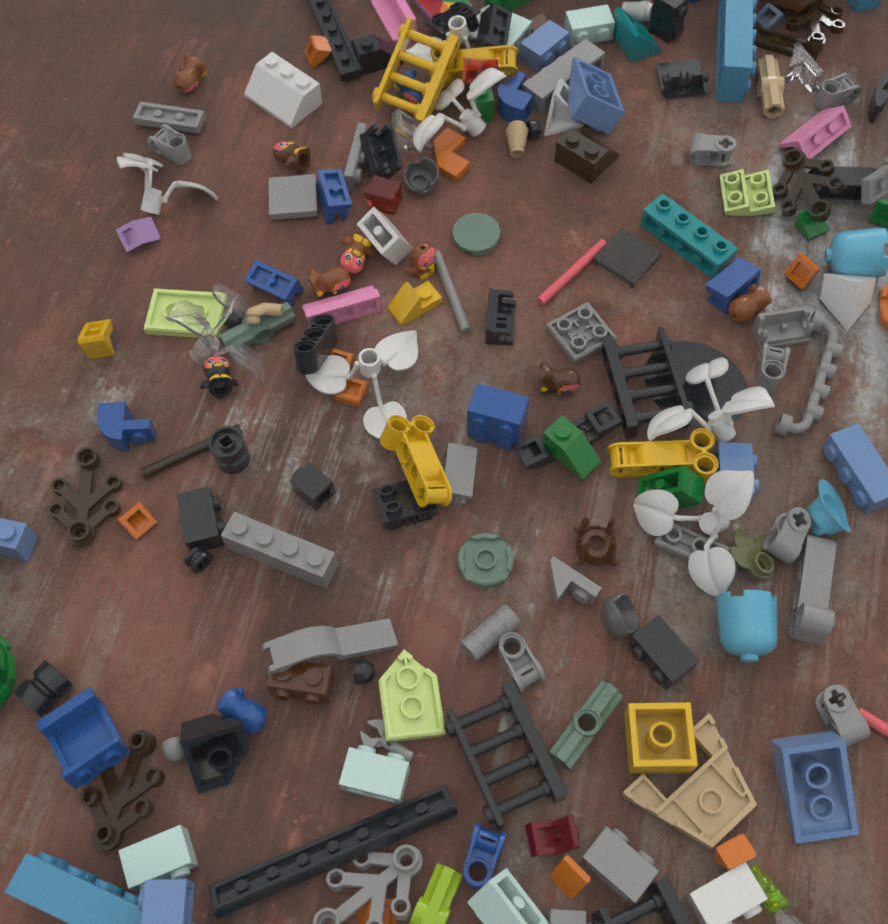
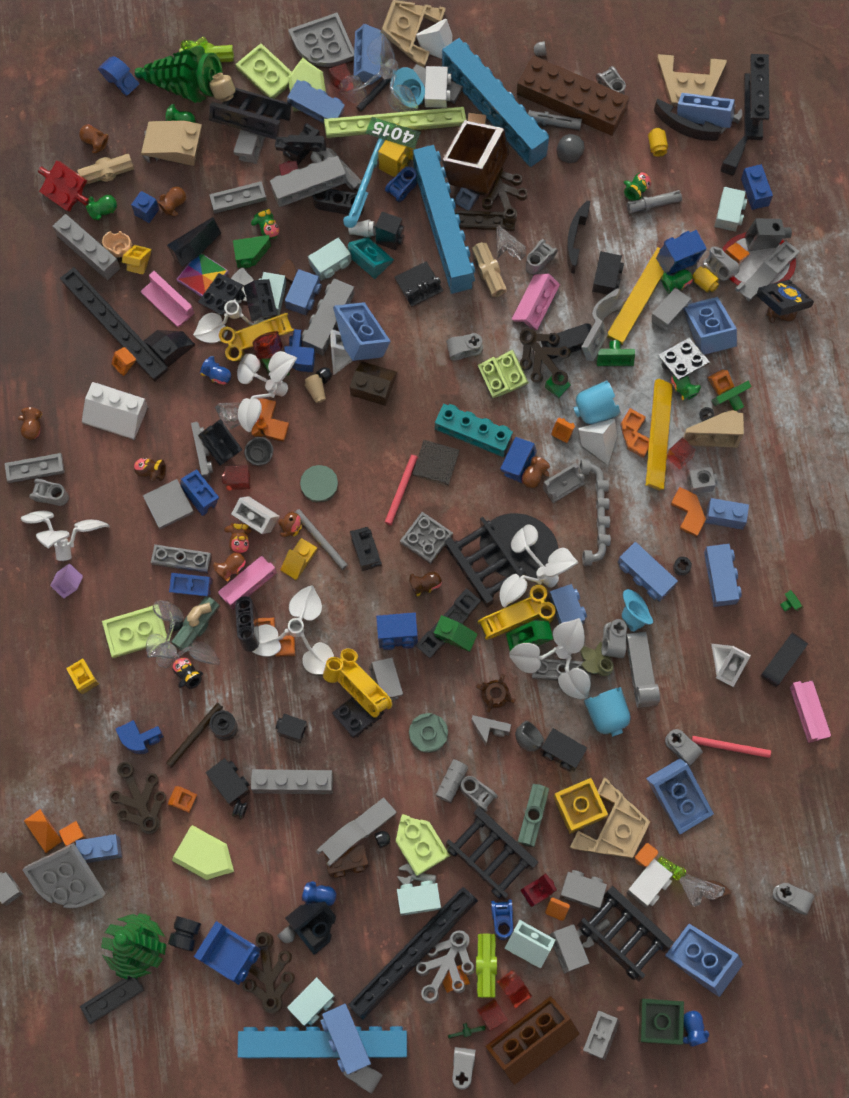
camera: 25 degrees left, 10 degrees up
yellow fence [372,17,460,126] -> none
light grey piece [755,342,790,394] -> none
none -> light grey tile [151,544,211,573]
none -> yellowish green tile [172,825,234,880]
none -> orange tile [251,415,269,437]

